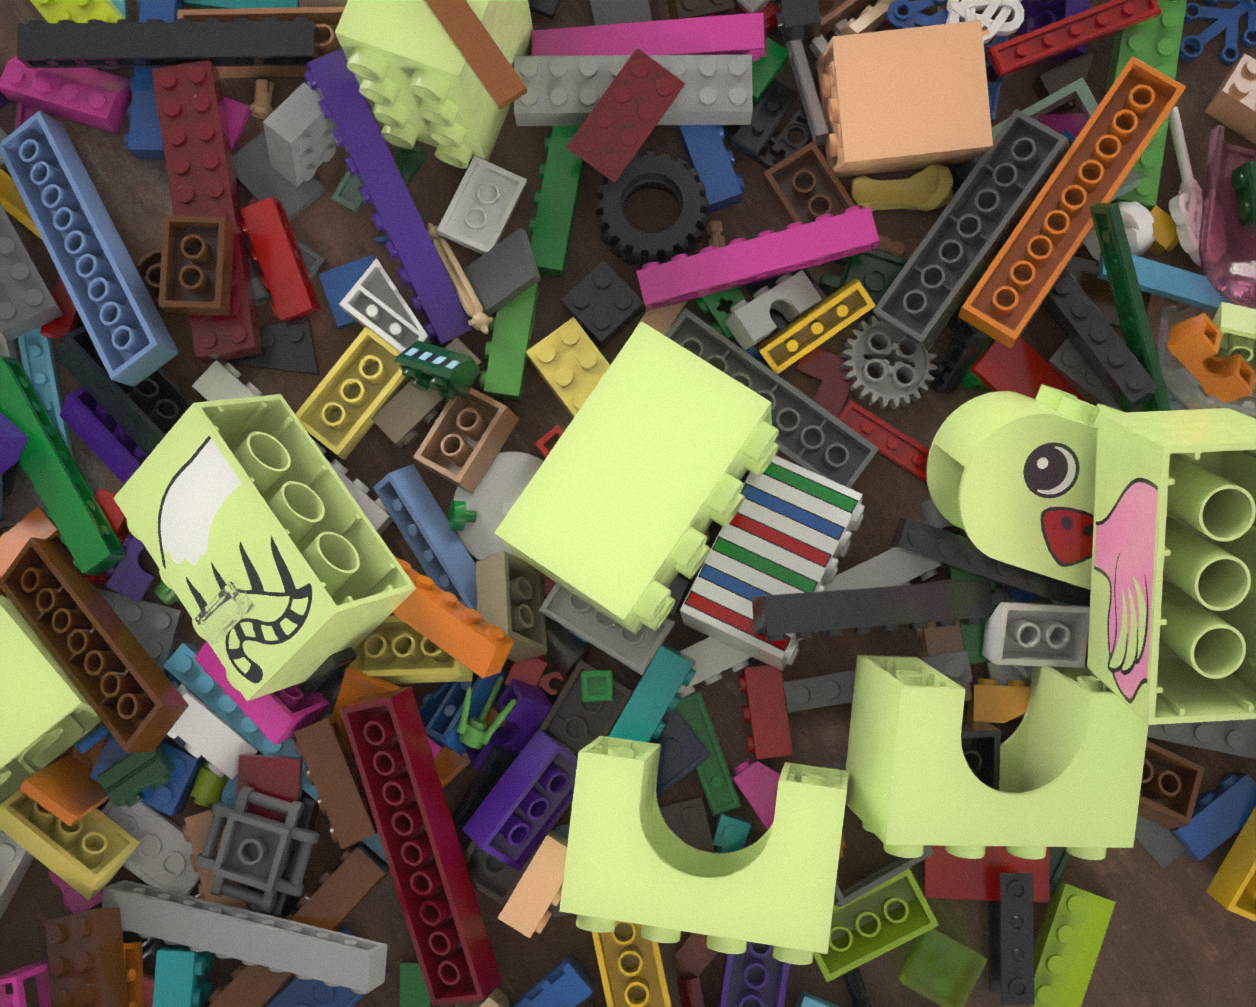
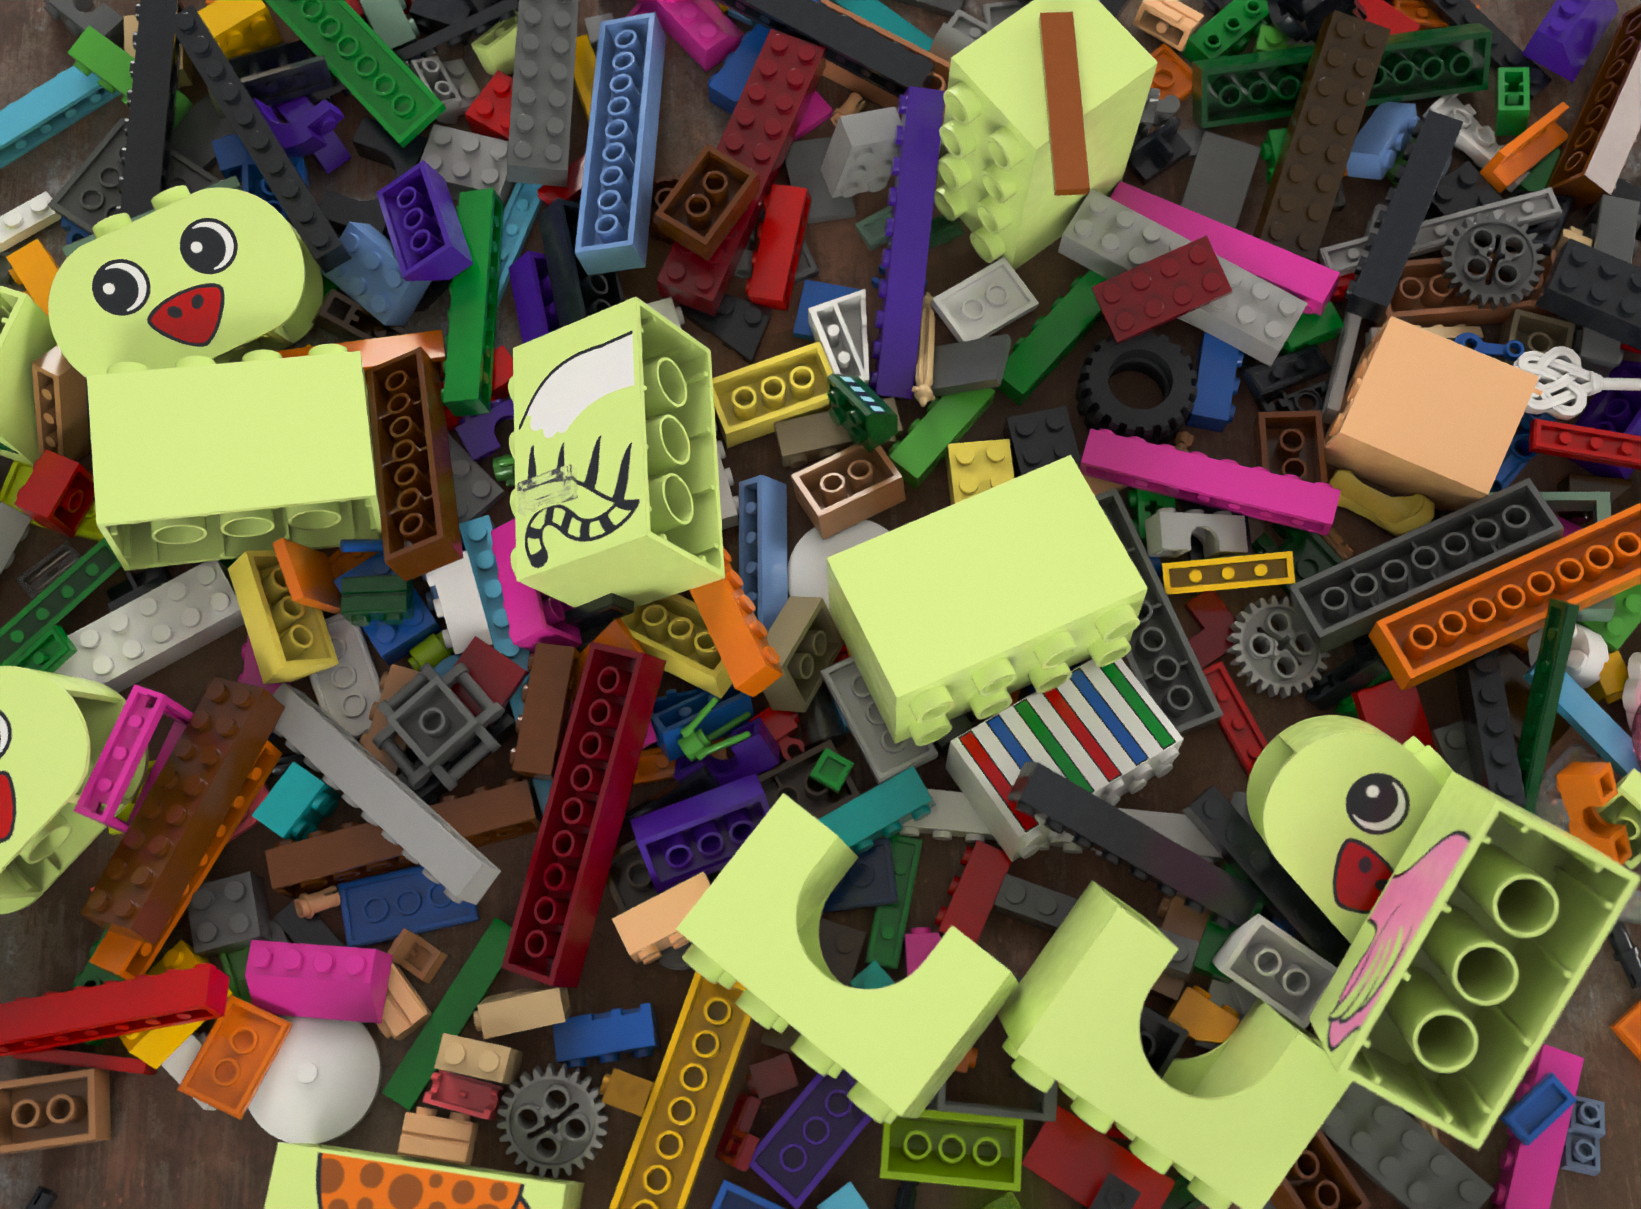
camera: 25 degrees right, 10 degrees down
green tile [449,500,477,531] -> none

